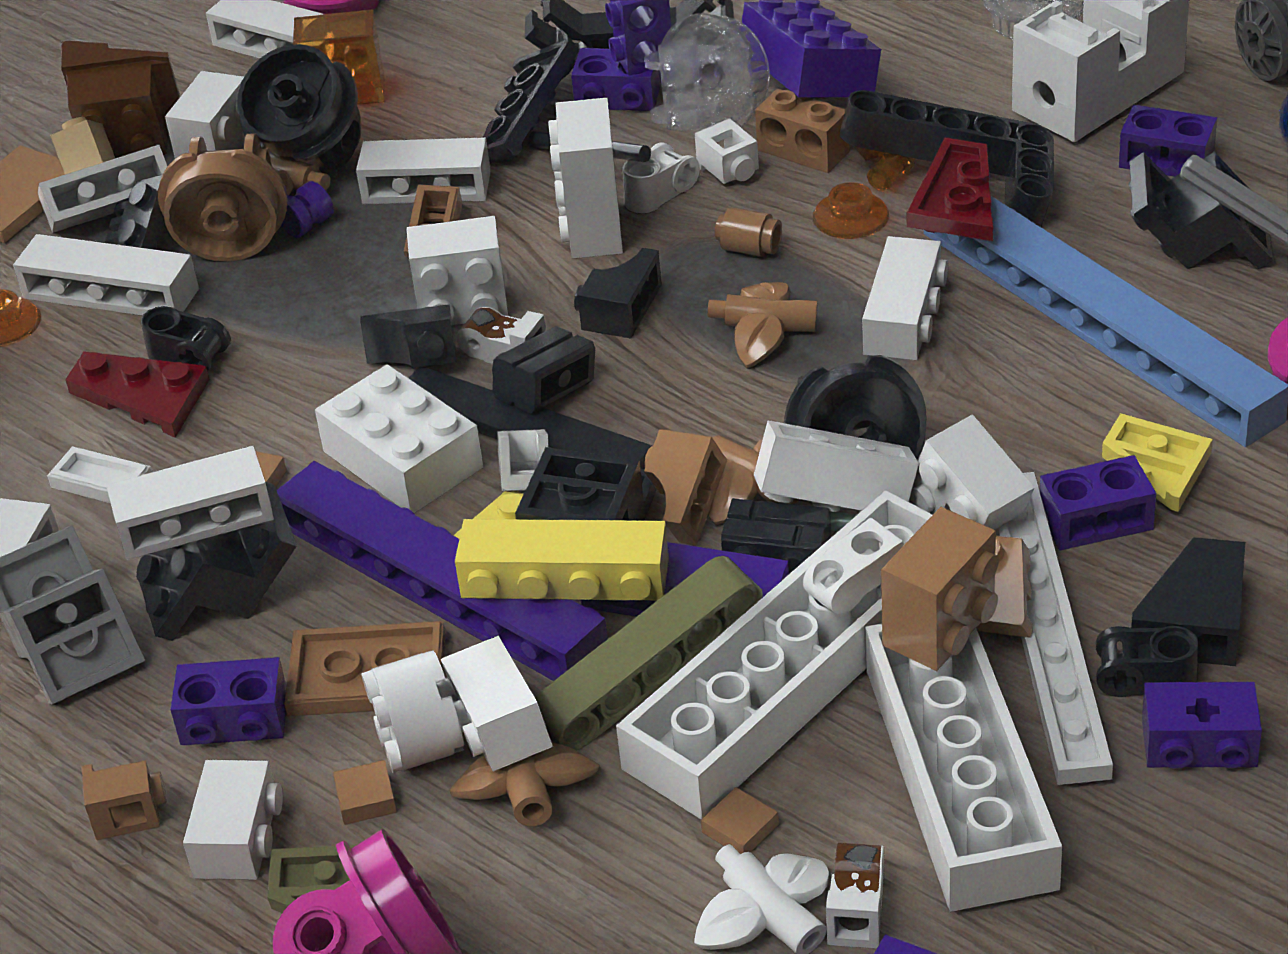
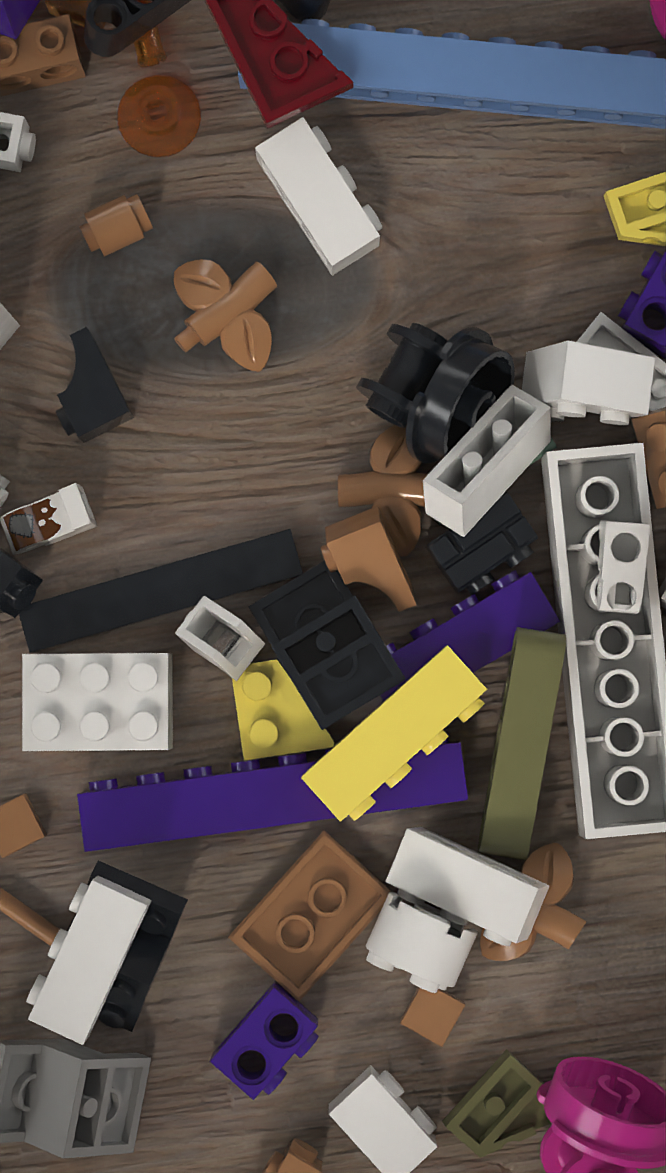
camera: 50 degrees left, 45 degrees up
black brick [492,326,595,414] -> none

